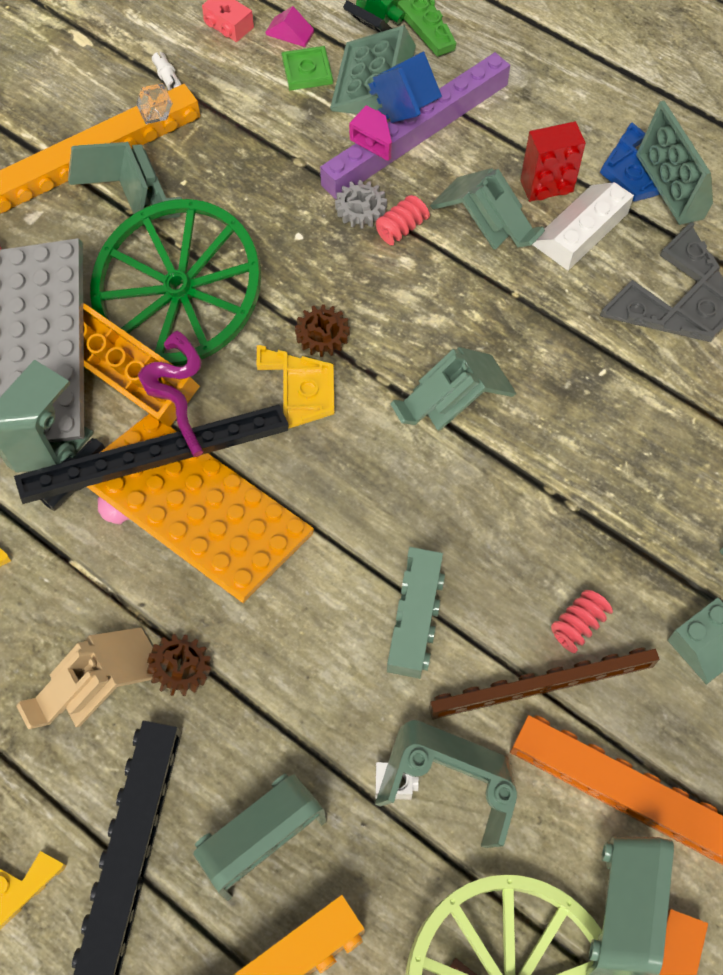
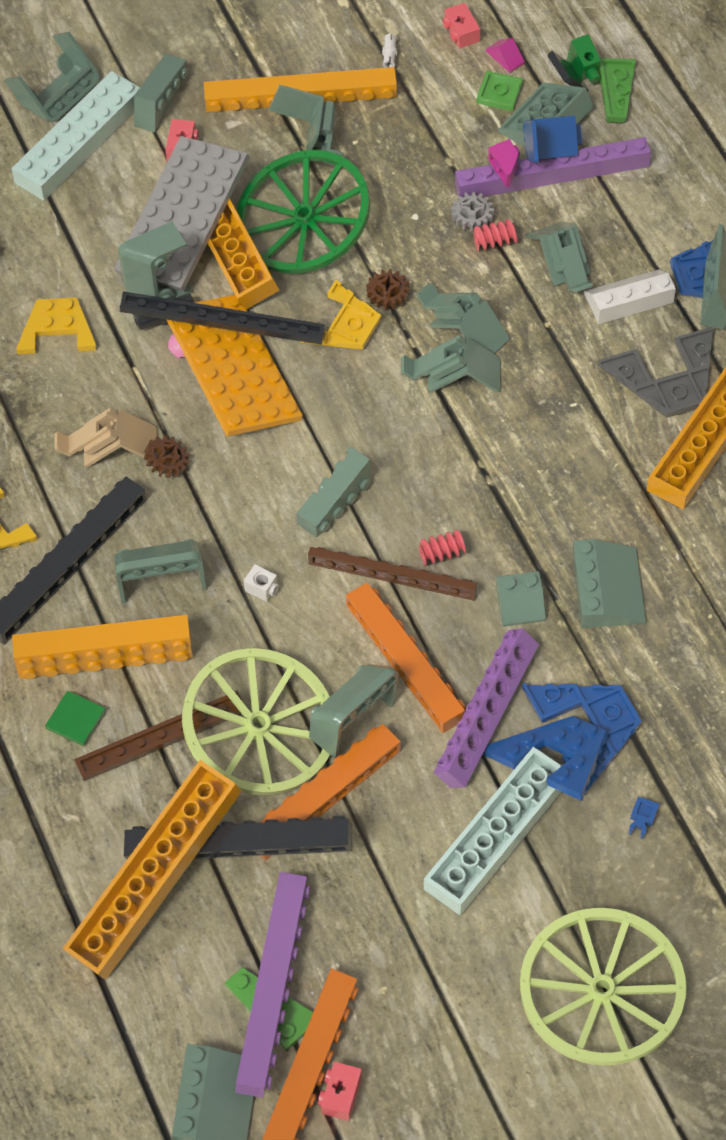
camera: 30 degrees right, 5 degrees down
clear brick [136,83,173,124] -> none
magenta animal [138,331,203,457] -> none
sand green windscreen [375,720,517,848] -> none
red brick [520,121,586,202] -> none
none -> sand green piece [417,283,509,354]

